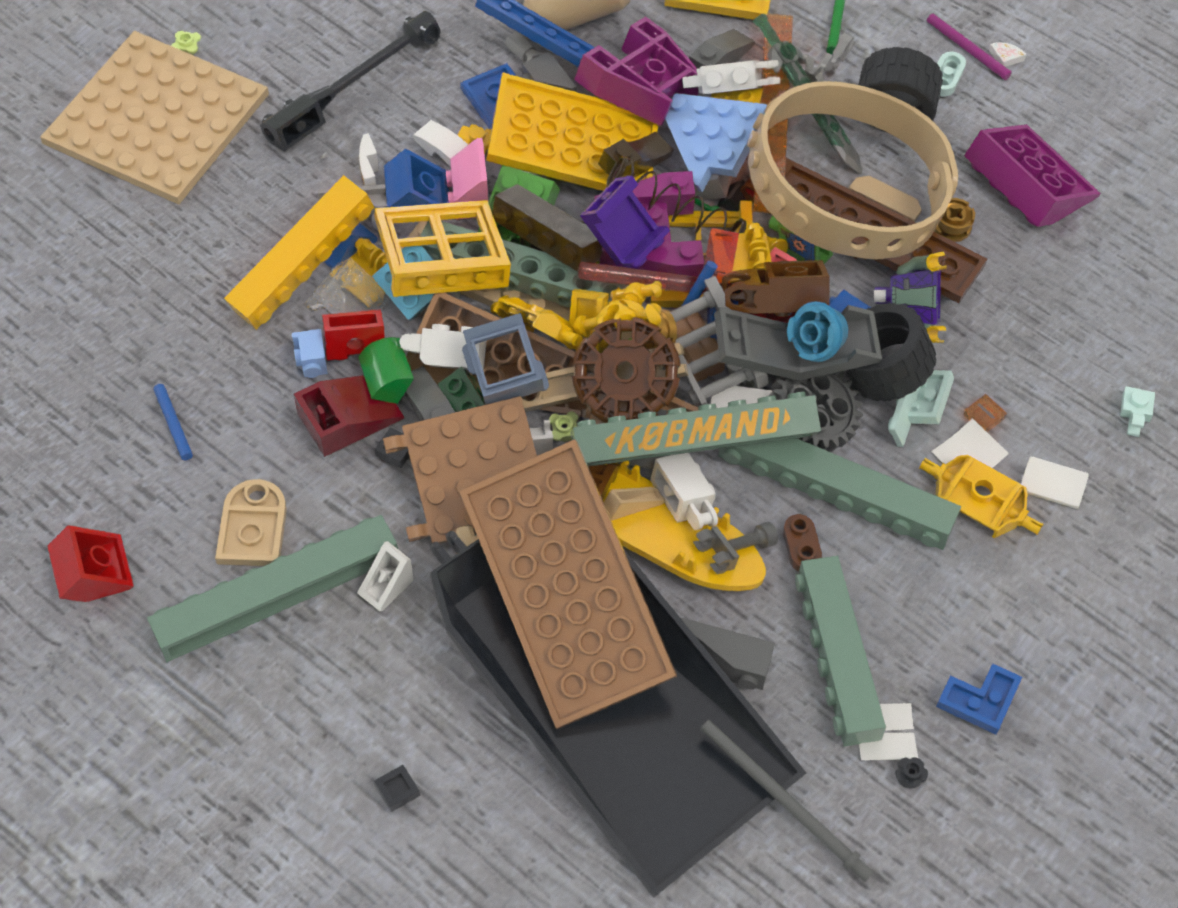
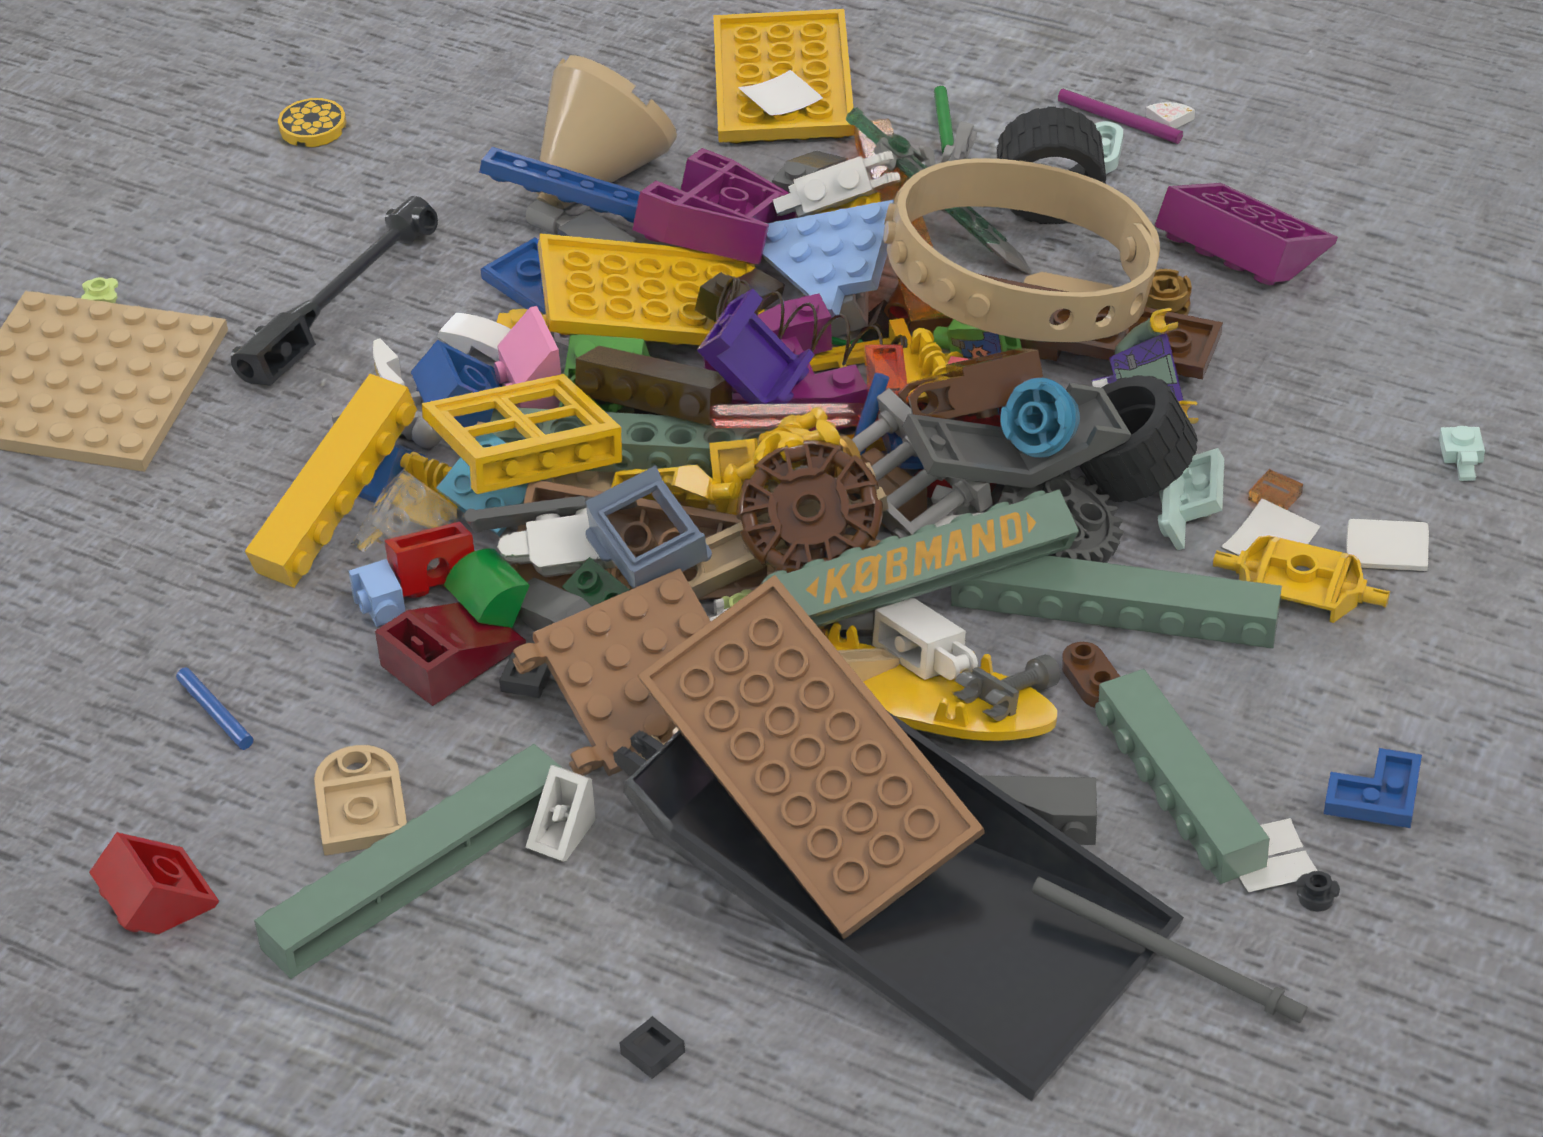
camera: 10 degrees left, 15 degrees down
none -> dark grey piece [464,496,637,533]

